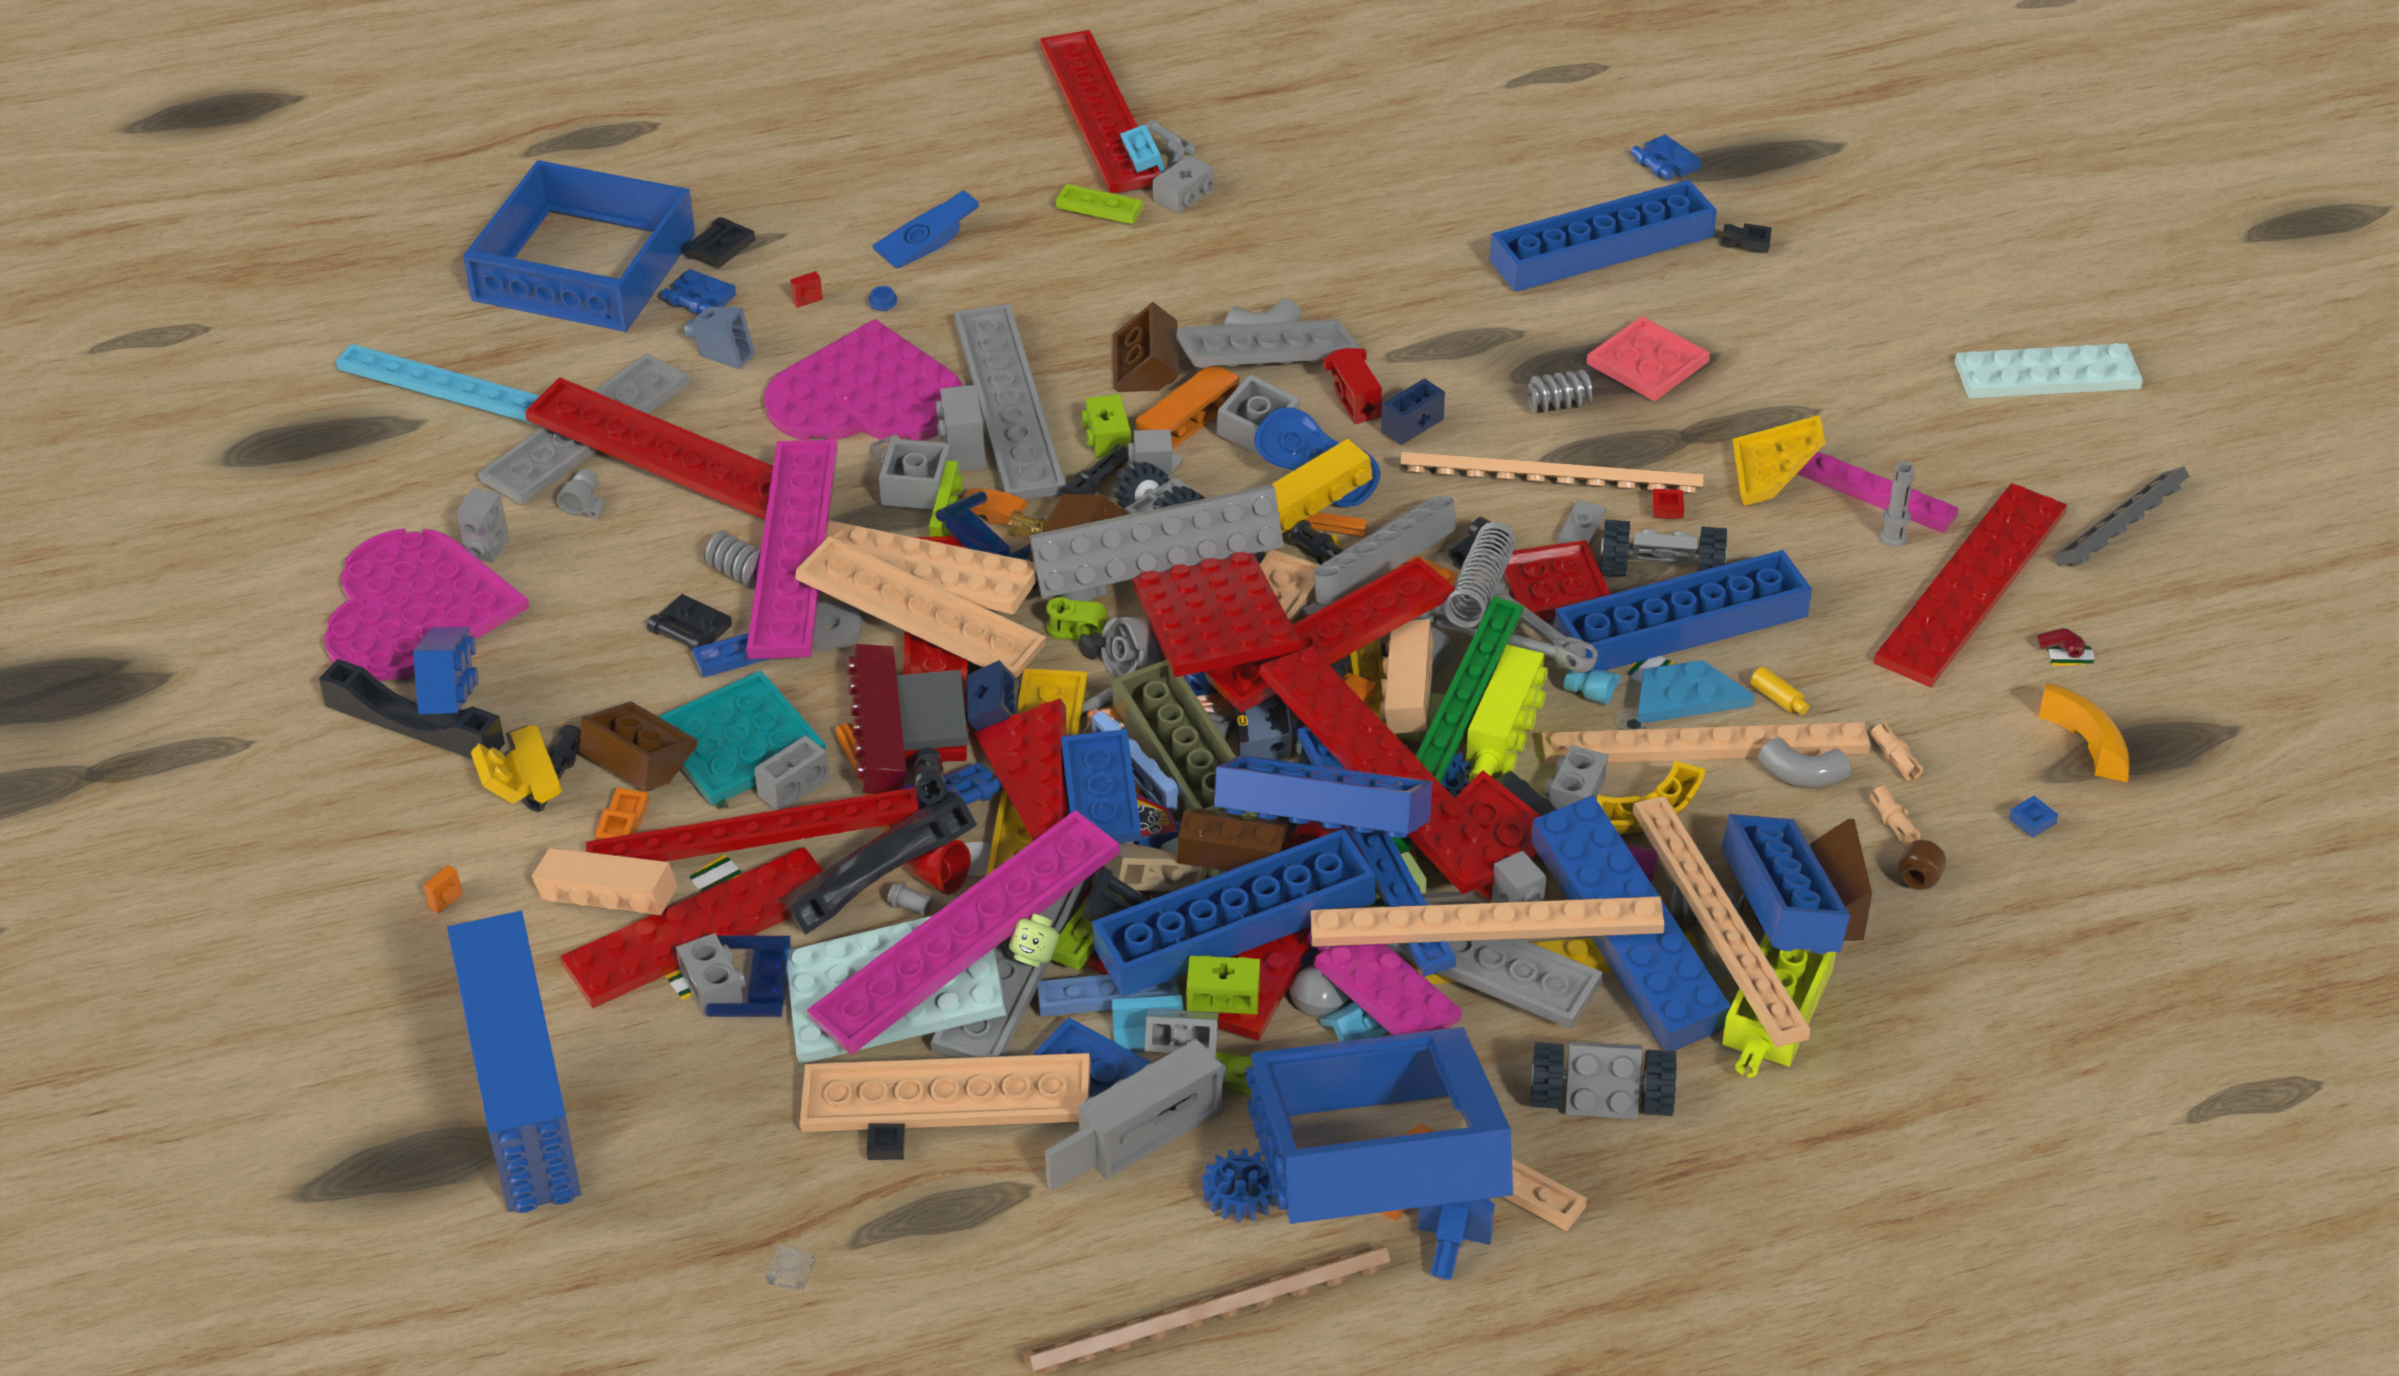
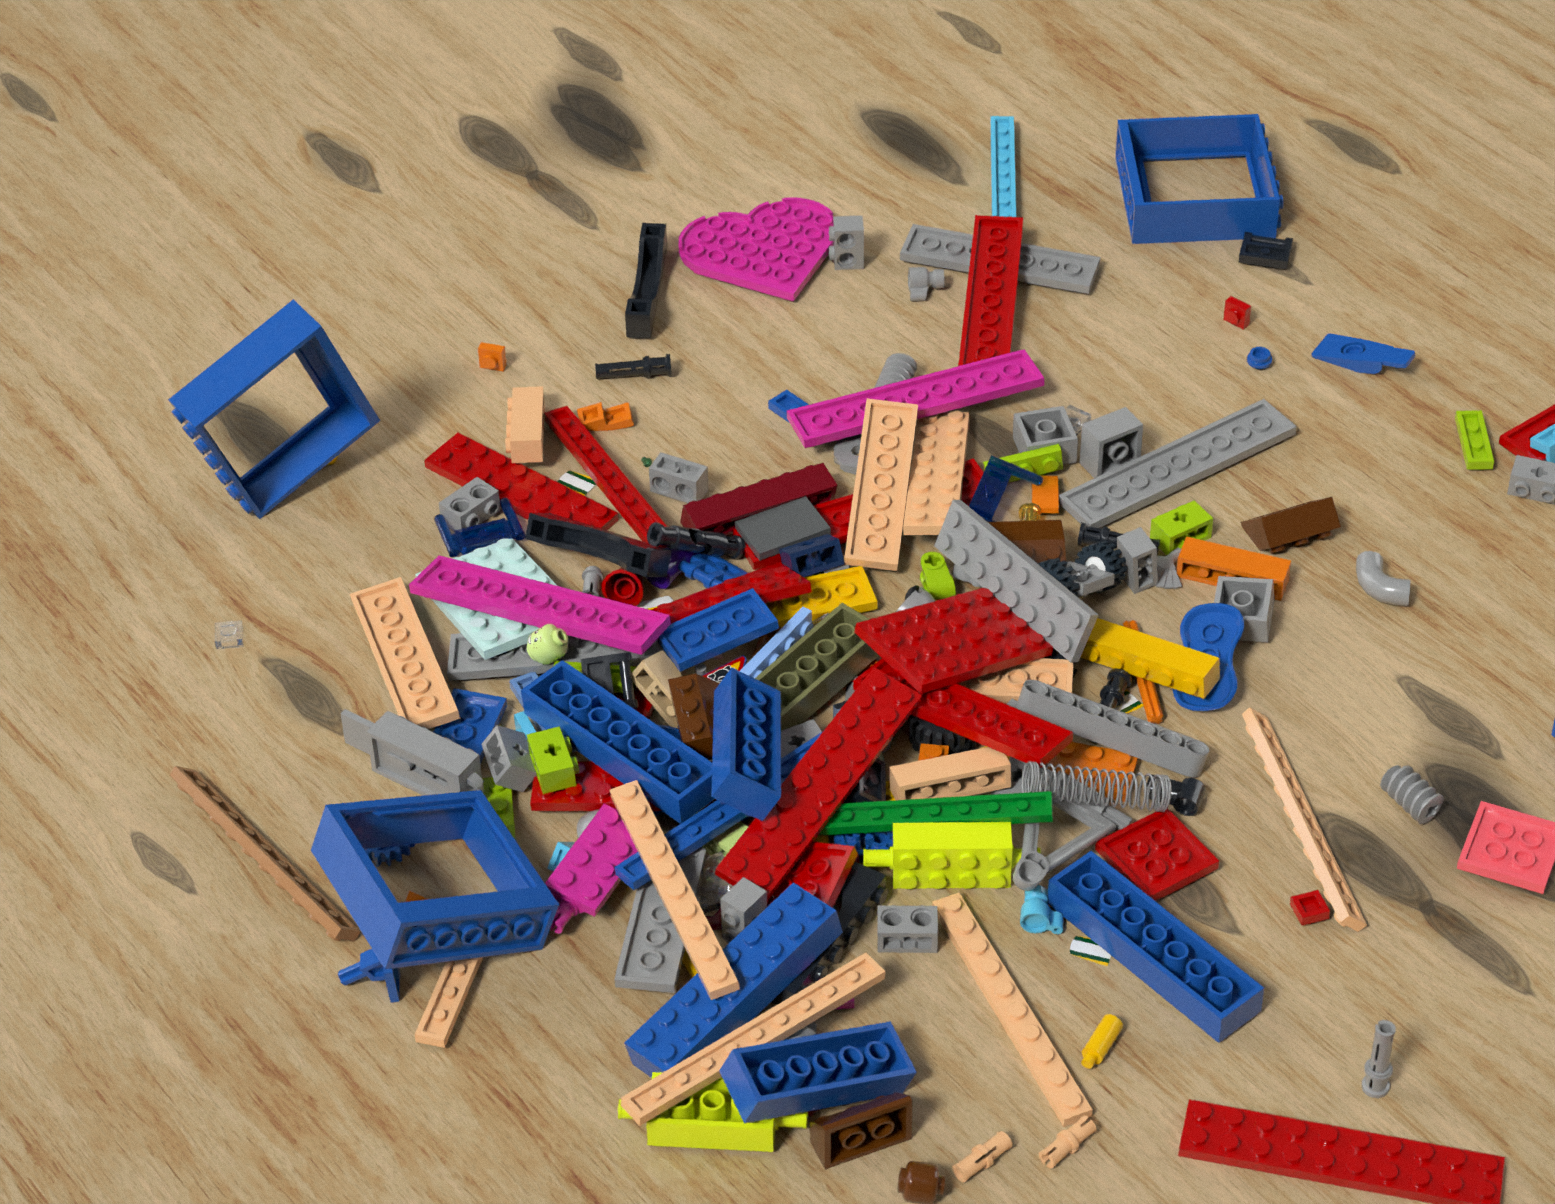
camera: 70 degrees right, 0 degrees up
blue brick [413,626,479,714] -> none
yellow plate [471,725,562,804] -> none
reddish brown slope [579,701,698,792] -> none
black plate [647,594,732,651] -> none
teal plate [658,670,826,806] -> none
blue plate [661,269,736,315] -> none
sand blue torso [685,307,755,369] -> none
dark pink plate [764,319,963,441] -> none
black plate [867,1123,906,1160] -> none
light grey plate [1176,319,1359,368] -> none
red piece [1323,348,1382,424] -> none
dark blue brick [1381,378,1445,445] -> none
plate [1531,1041,1677,1119] -> none
light grey plate [1558,500,1606,546] -> none
yellow brick [1596,760,1706,834] -> none
plate [1601,519,1727,577] -> none
clear tile [1614,708,1647,730] -> none
dark azure wing [1637,660,1755,724] -> none
yellow plate [1732,415,1826,506] -> none
light grey cylinder [1758,737,1851,788] -> none
dark pink plate [1797,452,1959,533] -> none

